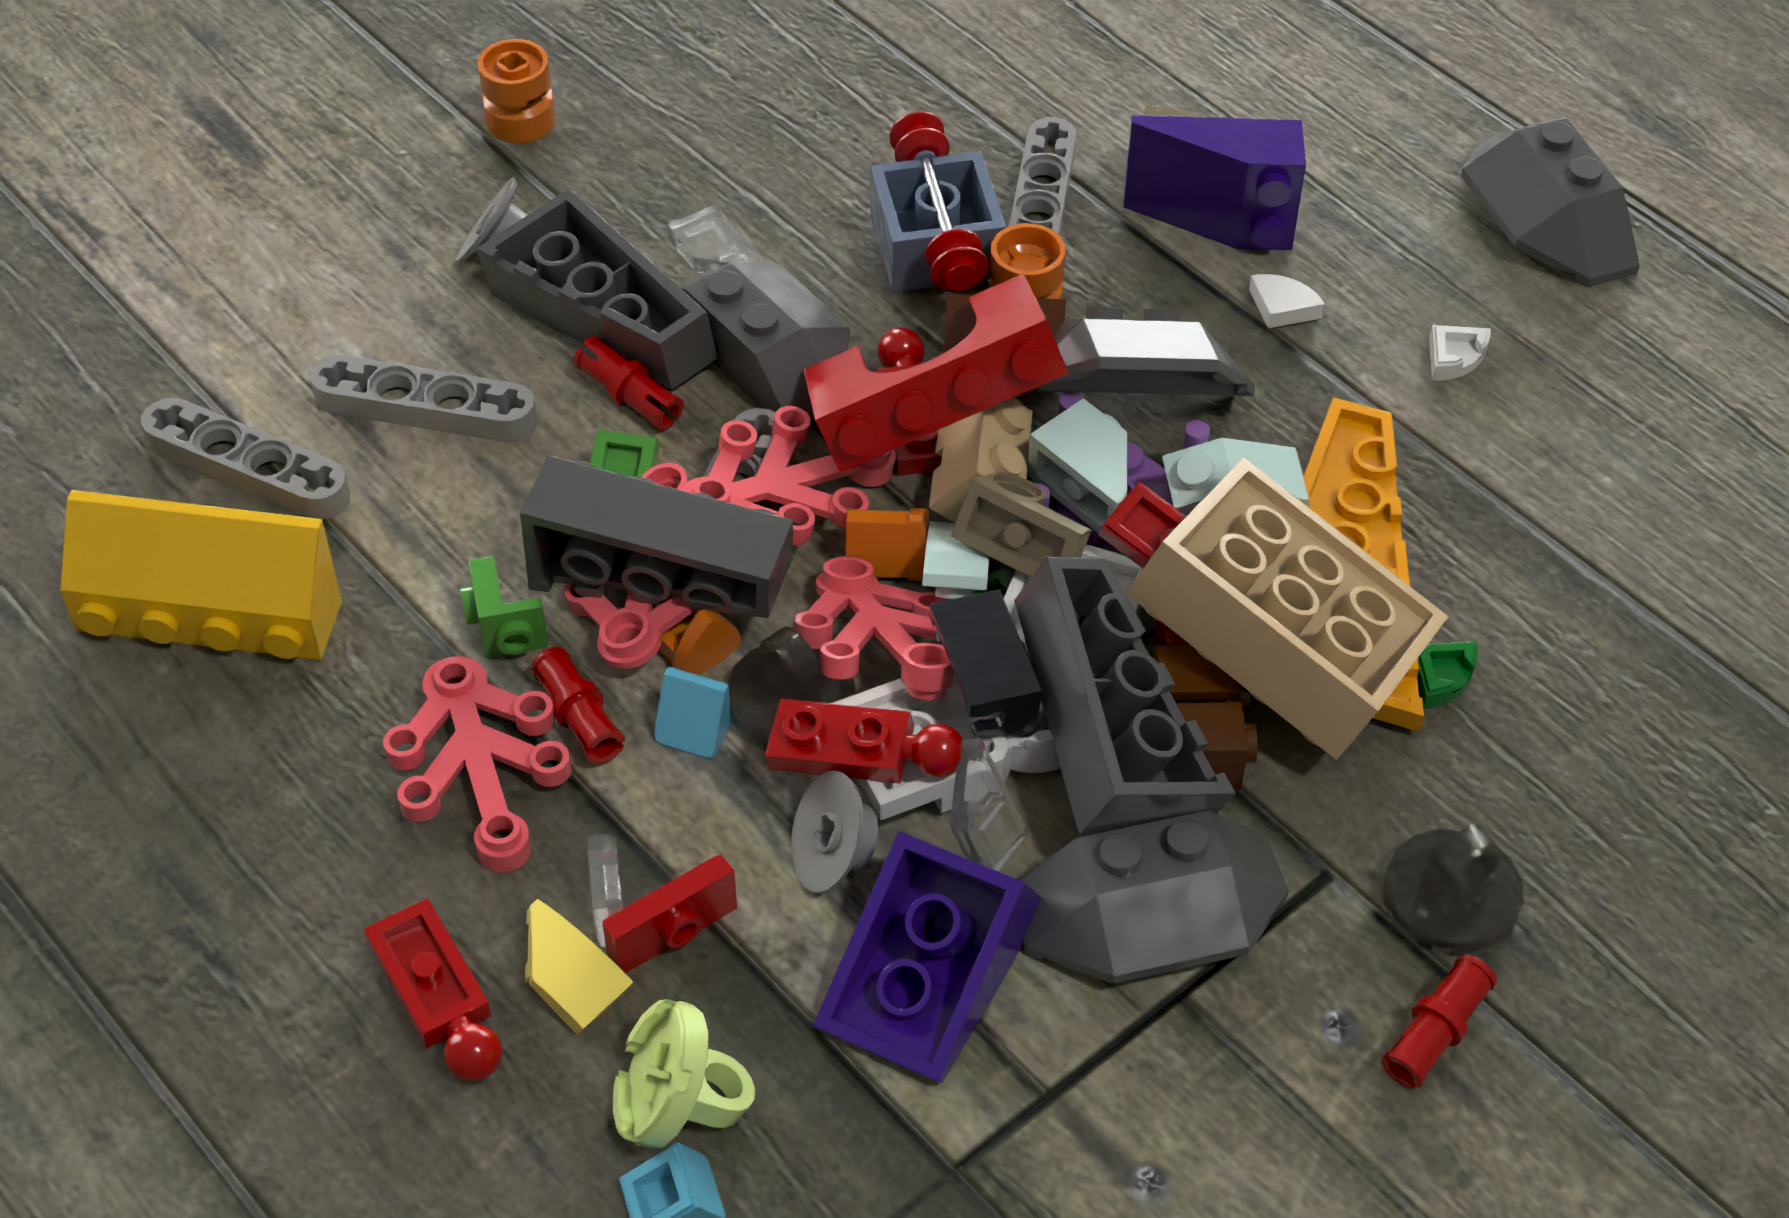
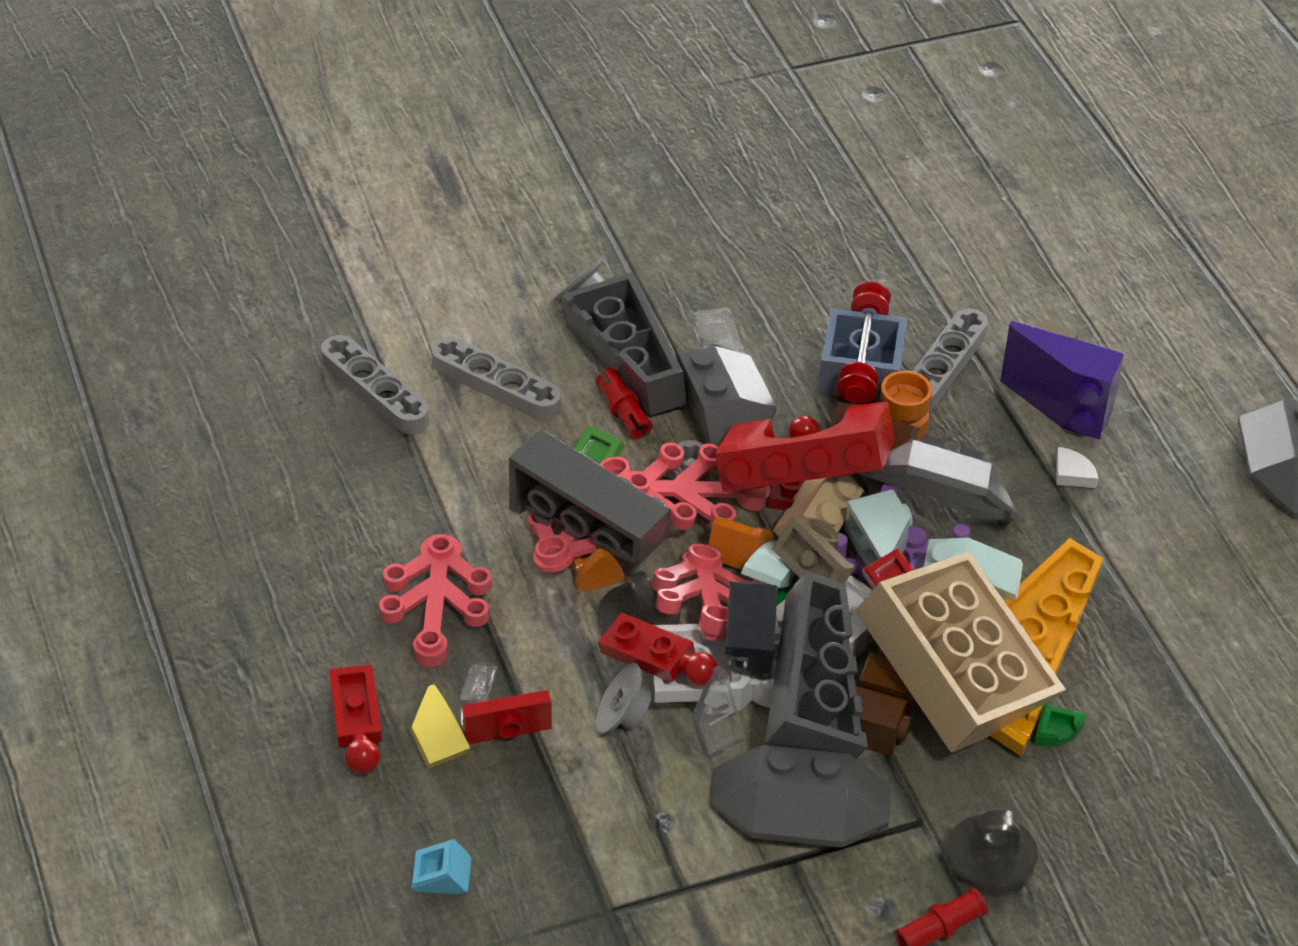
camera: 20 degrees right, 5 degrees down
yellow slope [60,490,342,660] -> none
bright green bracket [460,556,549,658] -> none
orange wheel [478,39,555,144] -> none
red pin [531,647,625,764] -> none
yellowish green tile [613,999,755,1149] -> none
medium azure slope [655,667,731,759] -> none
dark purple slope [813,831,1041,1083] -> none
white tile [1429,325,1491,381] -> none

